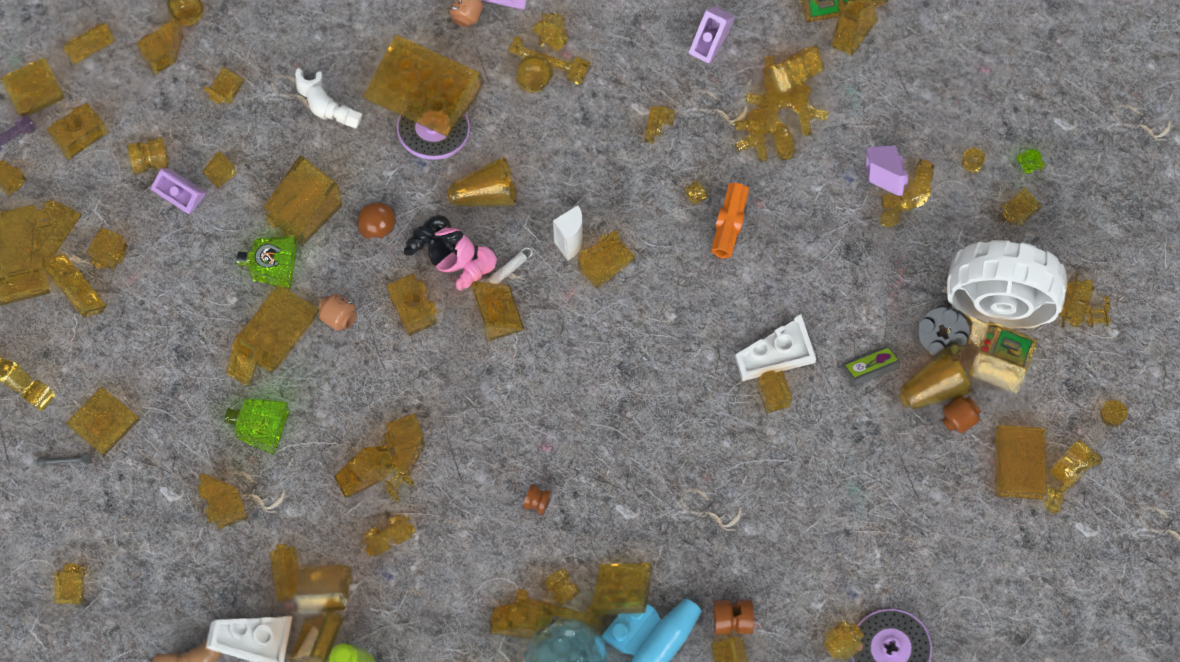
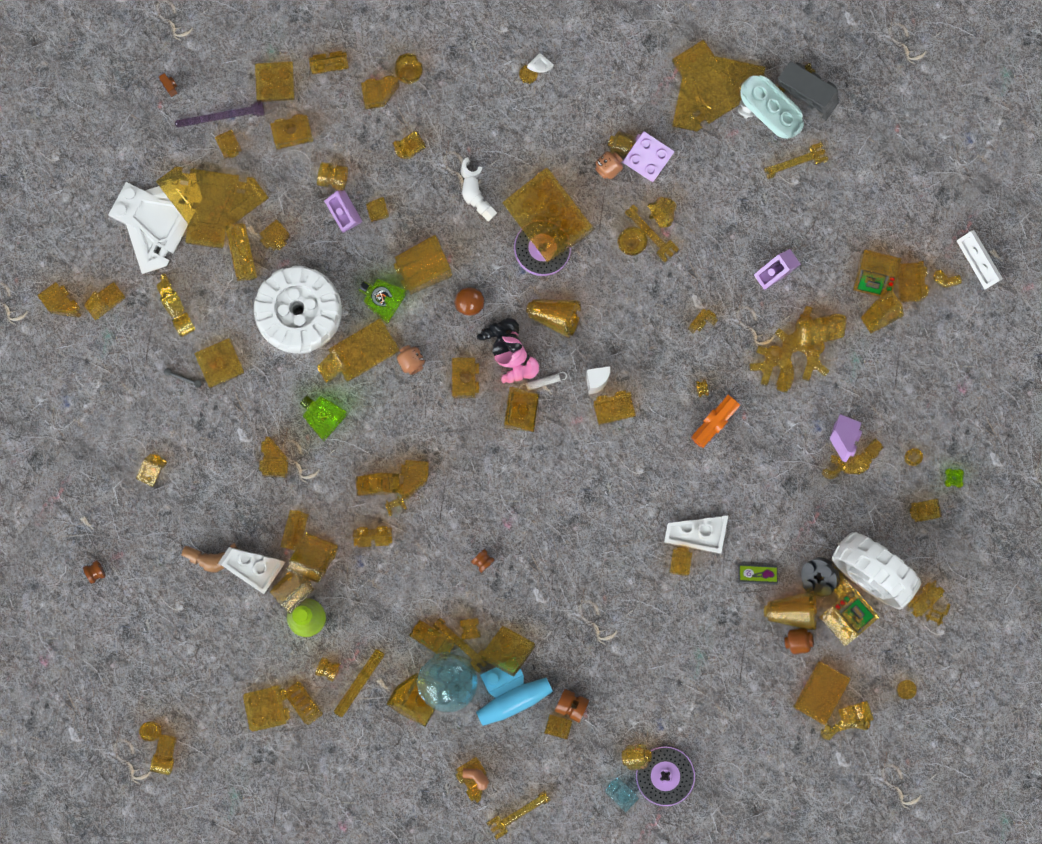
camera: 25 degrees right, 15 degrees up
none -> white wheel [254,266,342,354]

